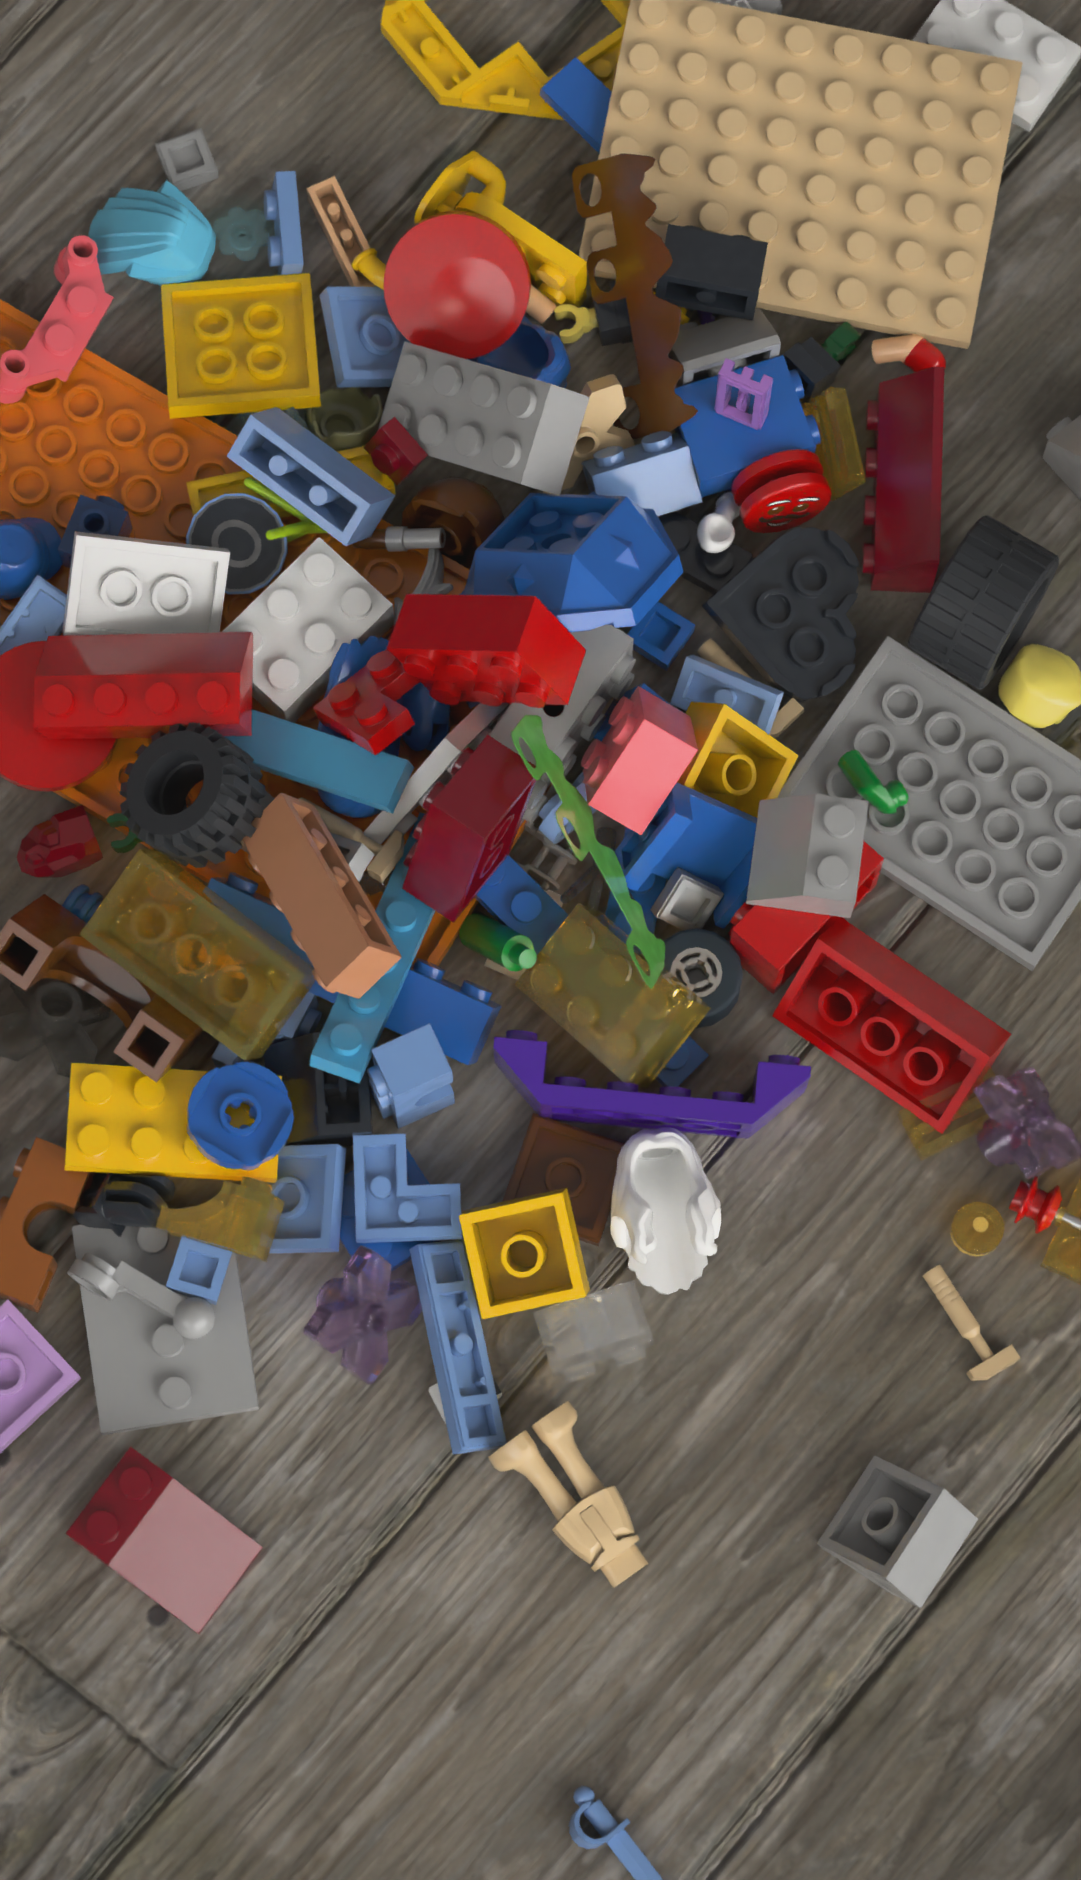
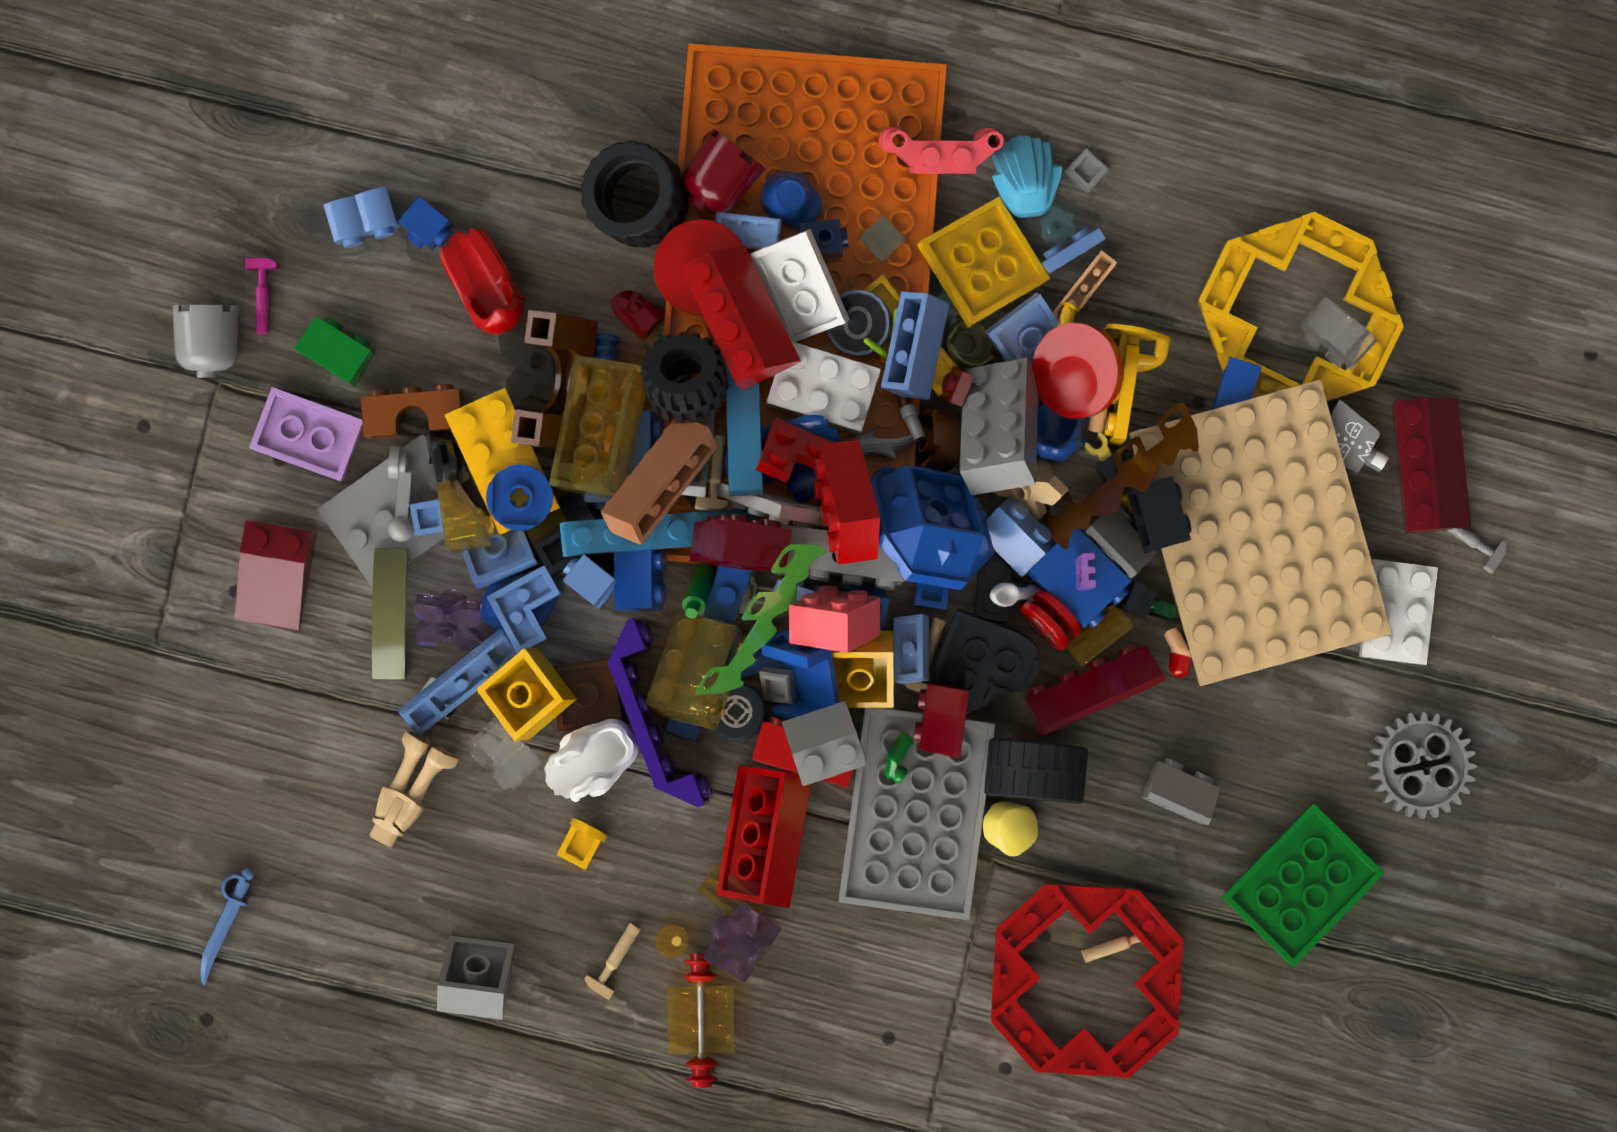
camera: 65 degrees right, 10 degrees up
none -> olive slope [372,548,408,680]
none -> yellow tile [557,818,608,870]
none -> clear light blue tile [859,215,905,263]
none -> dark red slope [913,682,969,758]

